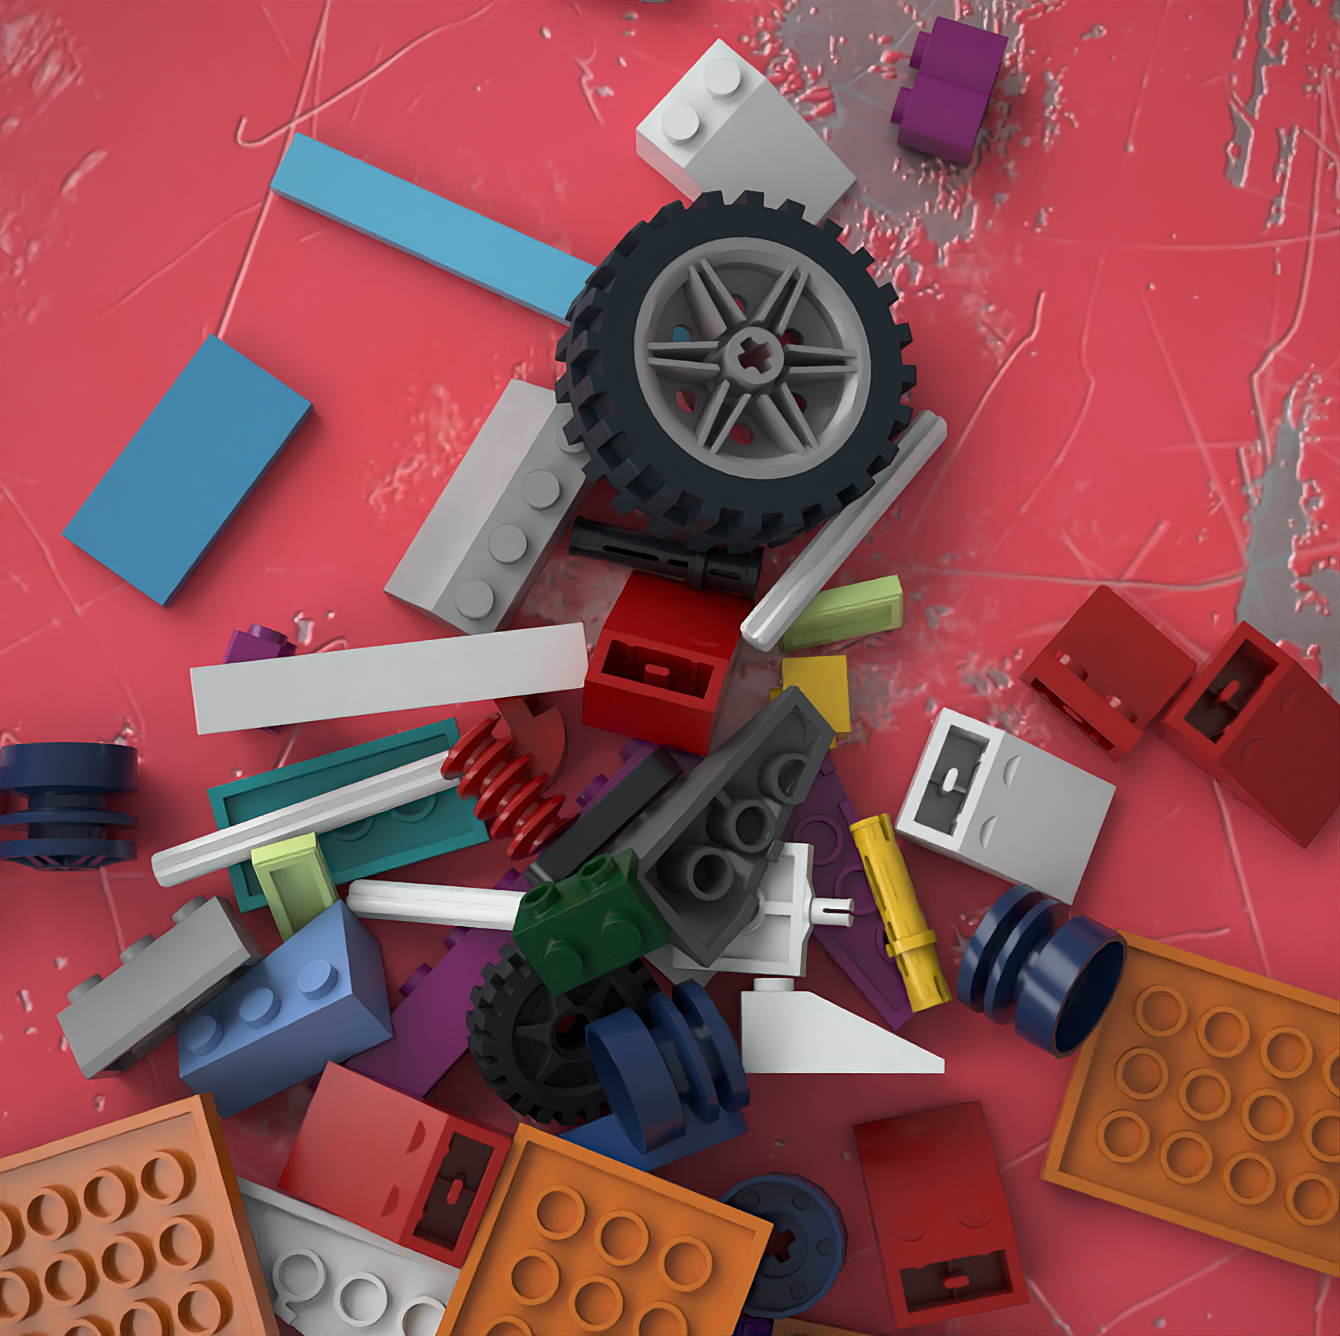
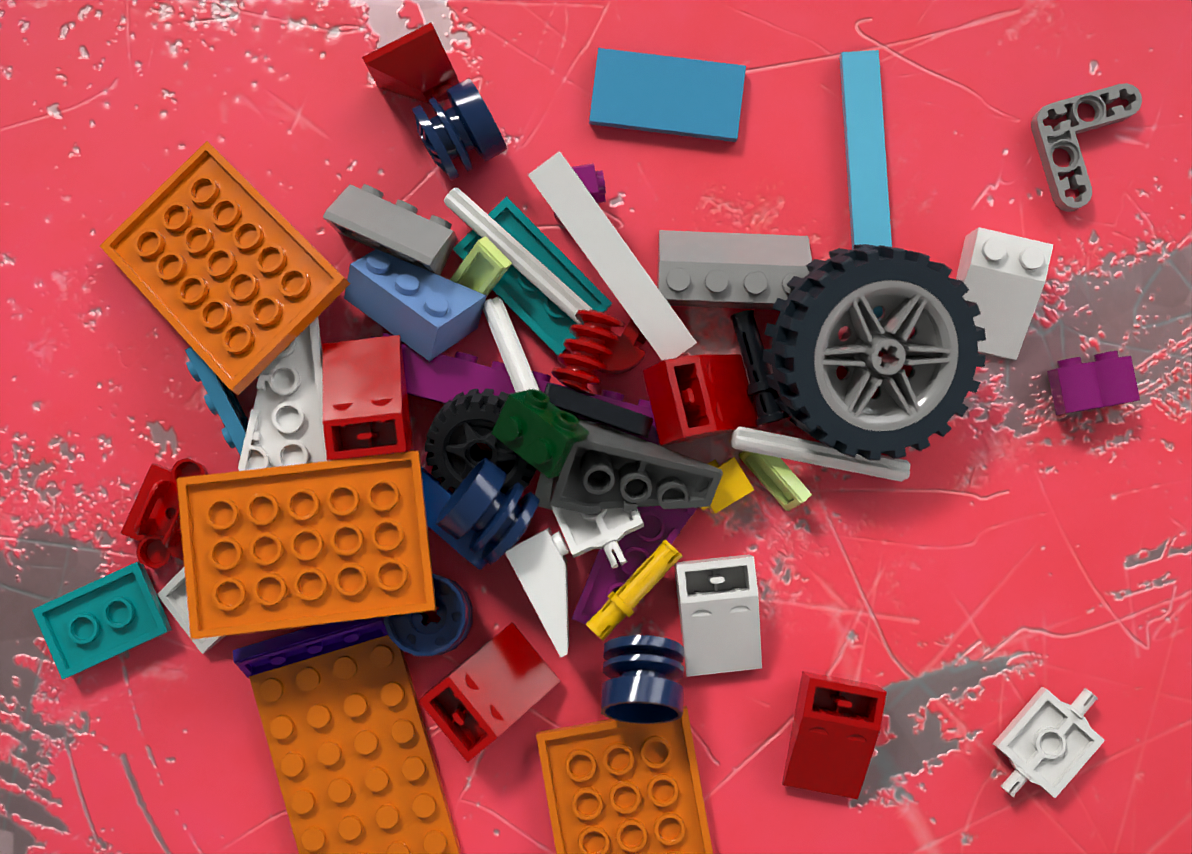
camera: 60 degrees right, 5 degrees up
red bracket [1018,585,1197,761] -> none

